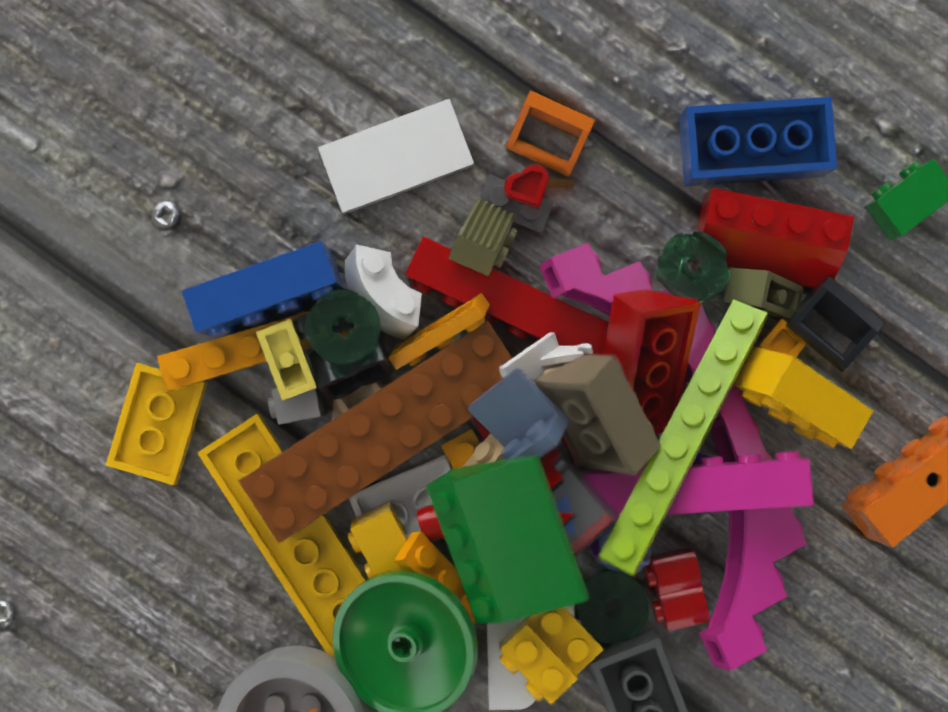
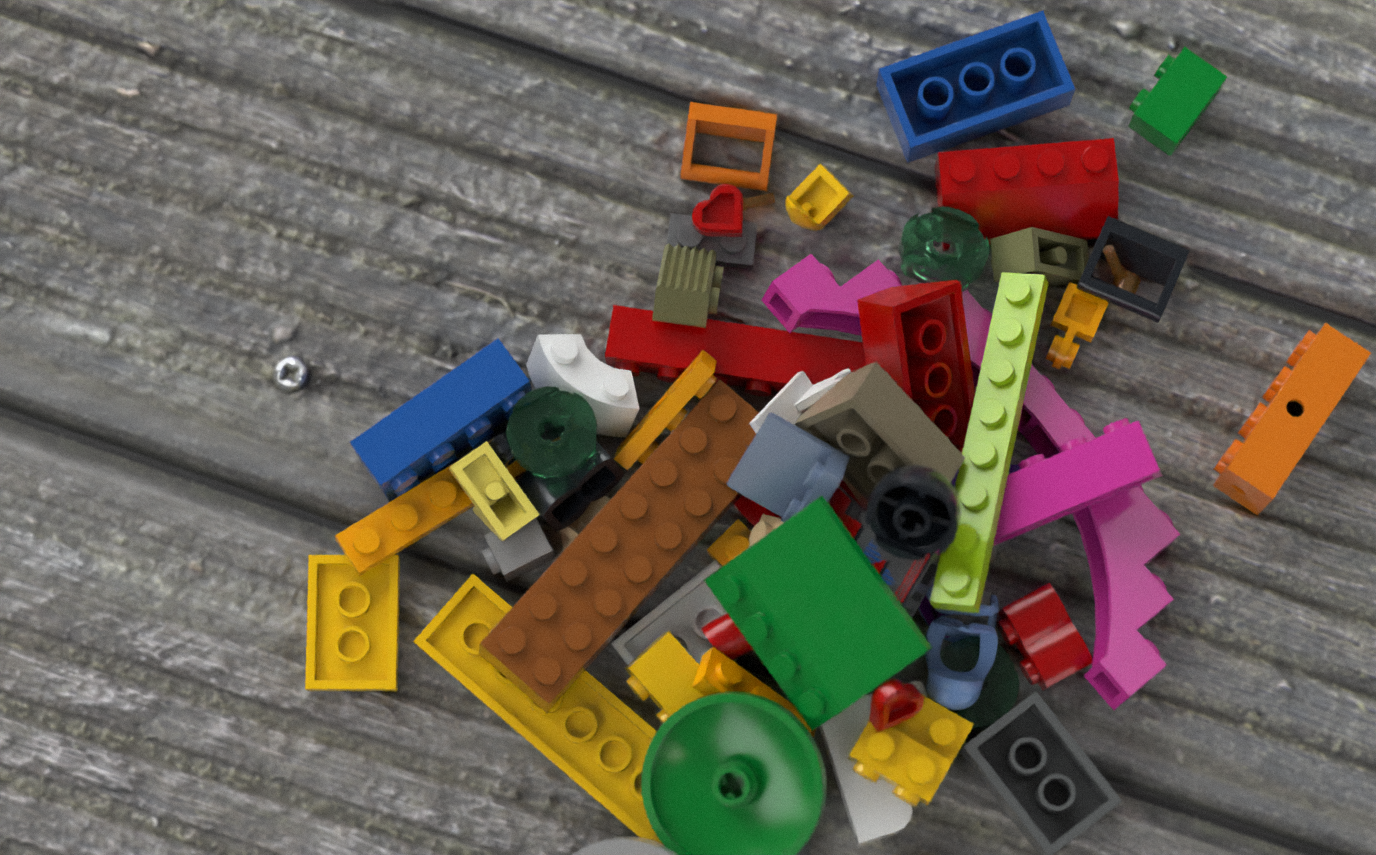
camera: 15 degrees left, 10 degrees down
white tile [318,98,474,215] -> none
yellow brick [733,346,874,449] -> none
none -> yellow plate [785,164,854,231]
none -> black cylinder [865,464,961,560]
none -> red tile [869,679,925,732]
none -> medium blue piece [925,617,998,710]
none -> clear orange hand [1103,245,1141,294]

